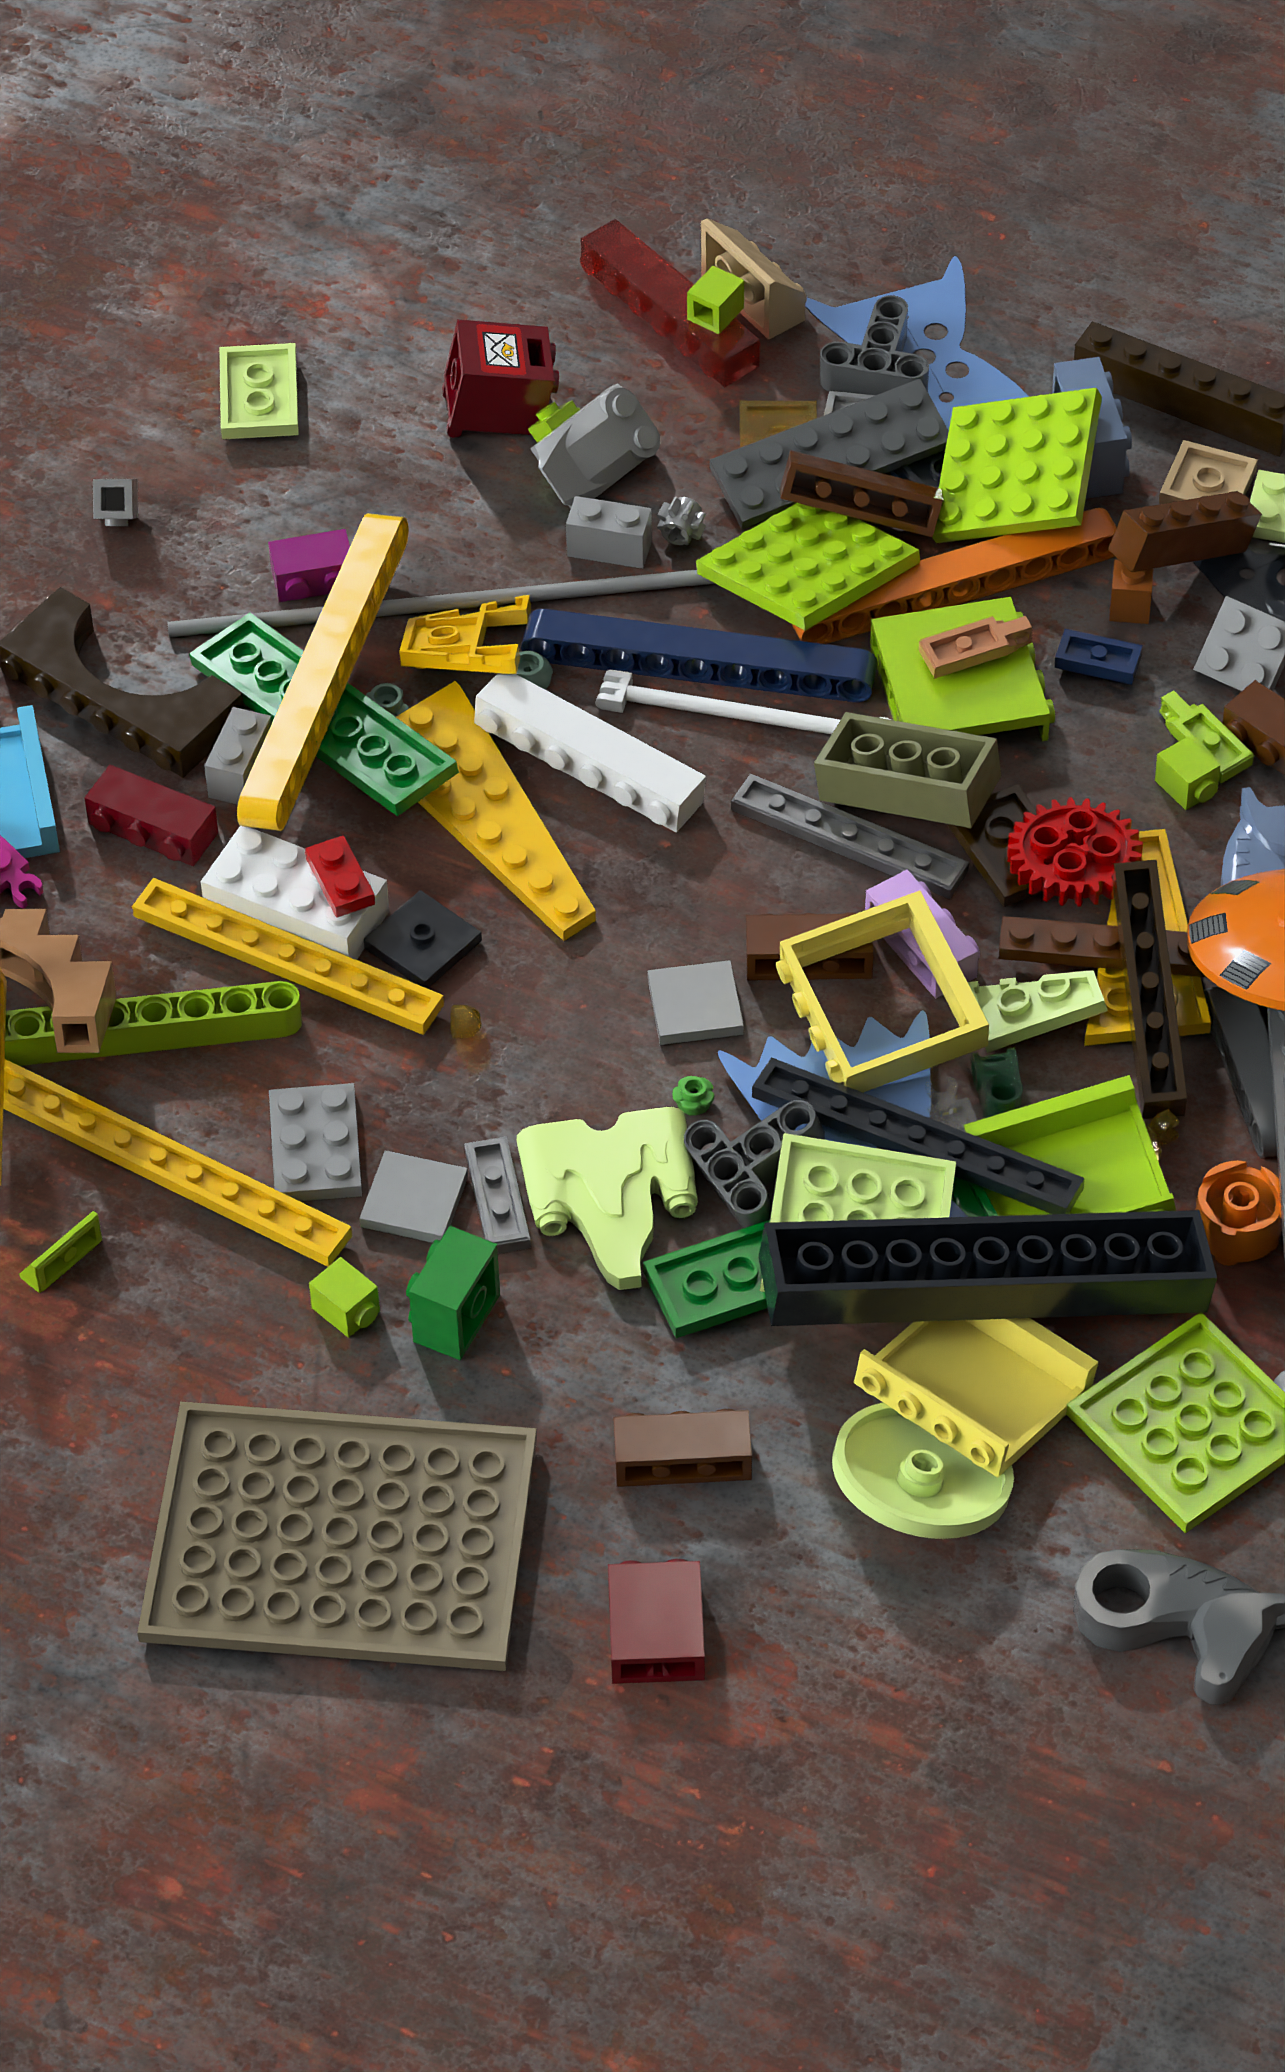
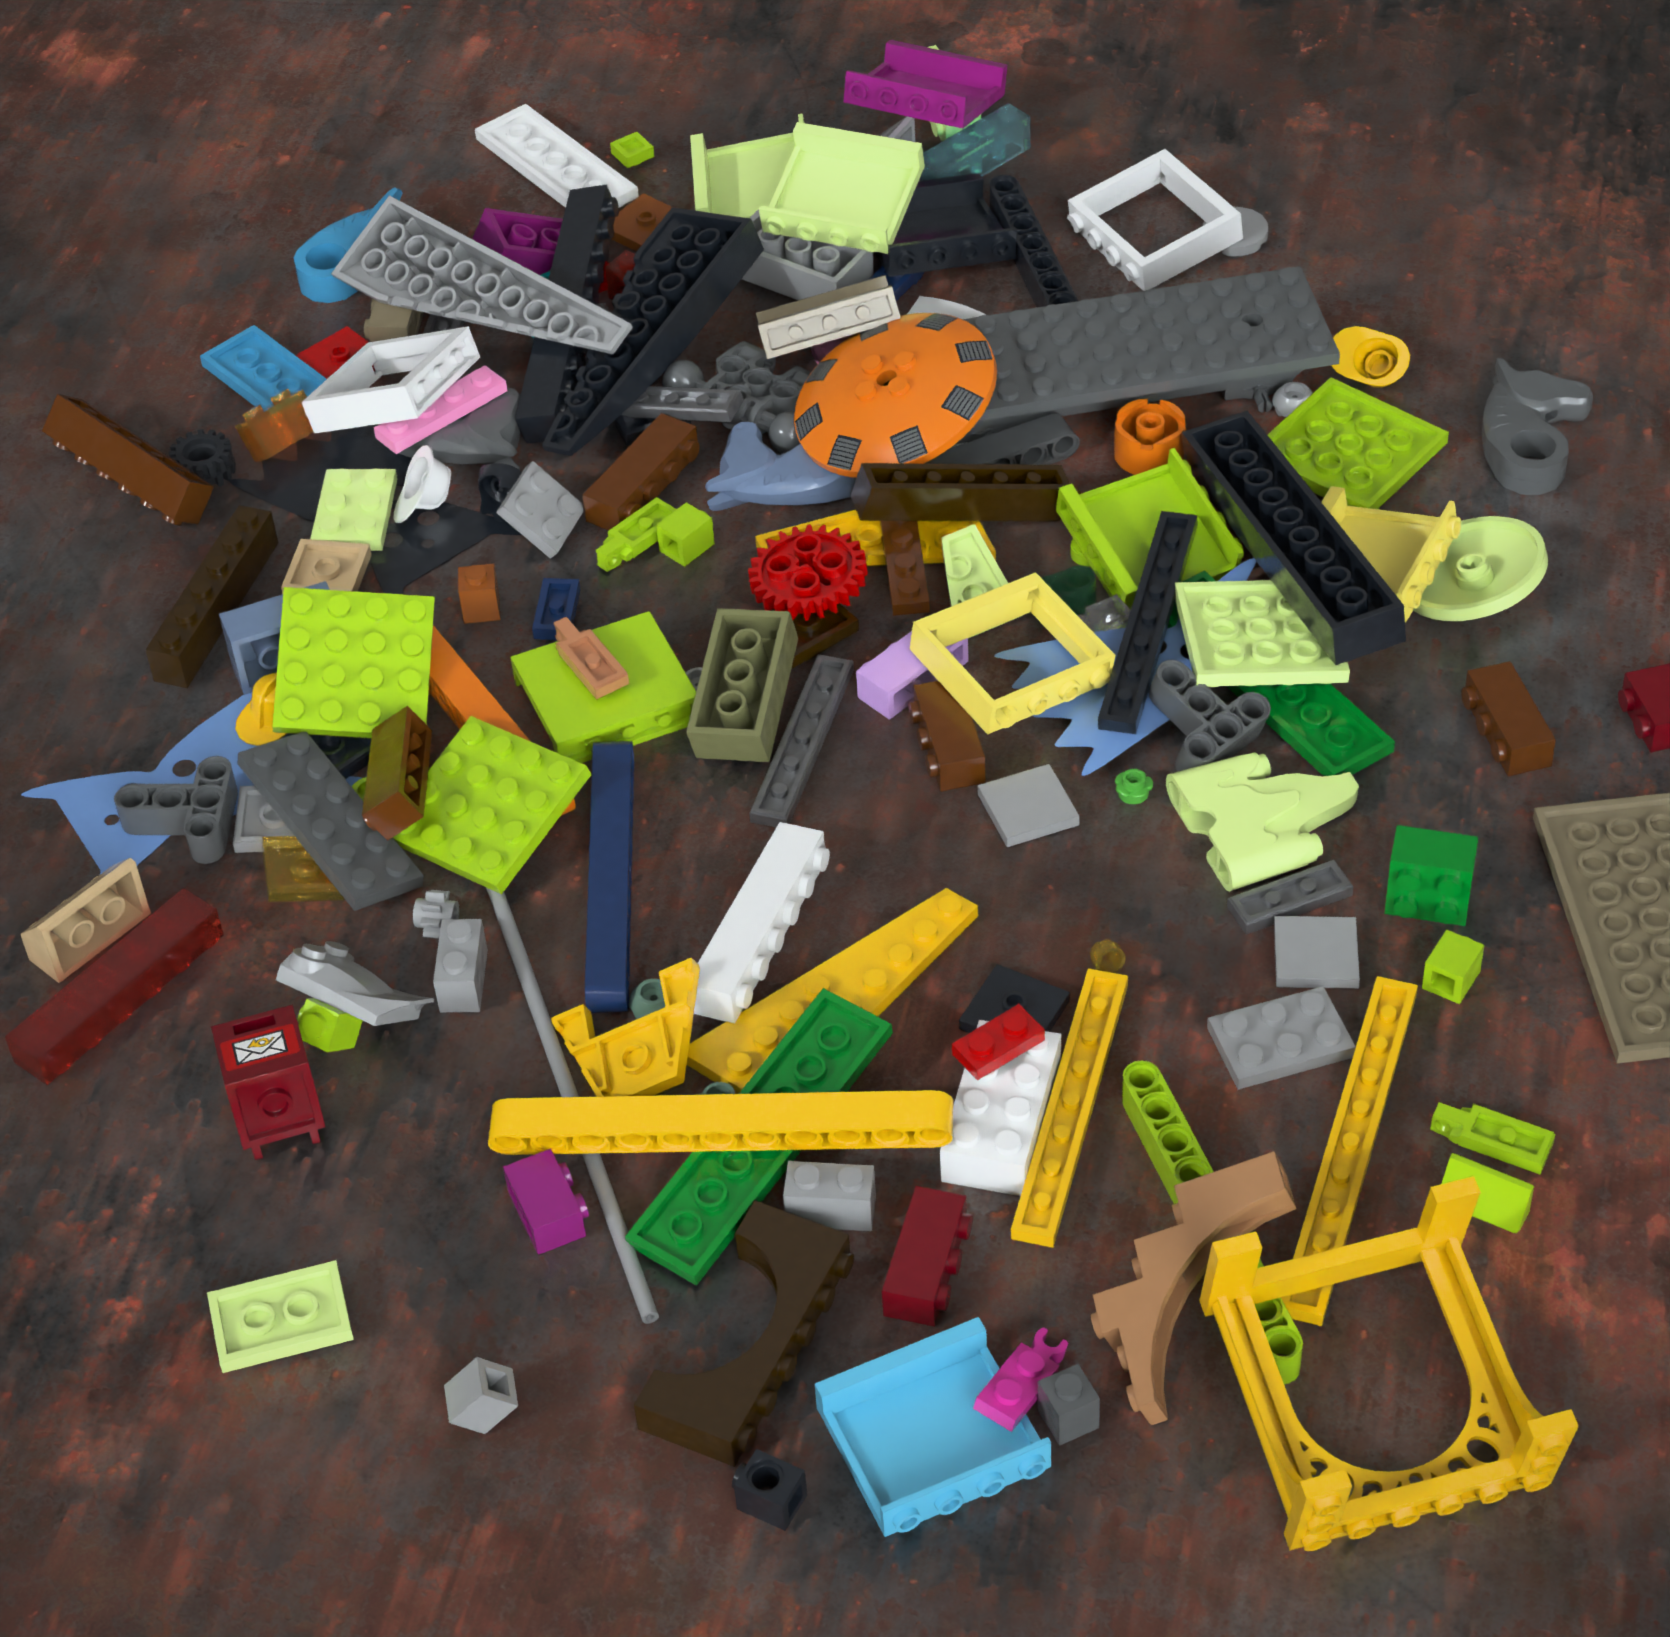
camera: 100 degrees left, 5 degrees down
white hinge [595,670,891,735] -> none
lime brick [687,265,744,334] -> none
reddish brown brick [1108,491,1262,573] -> none
none -> lime hinge [1430,1102,1556,1175]

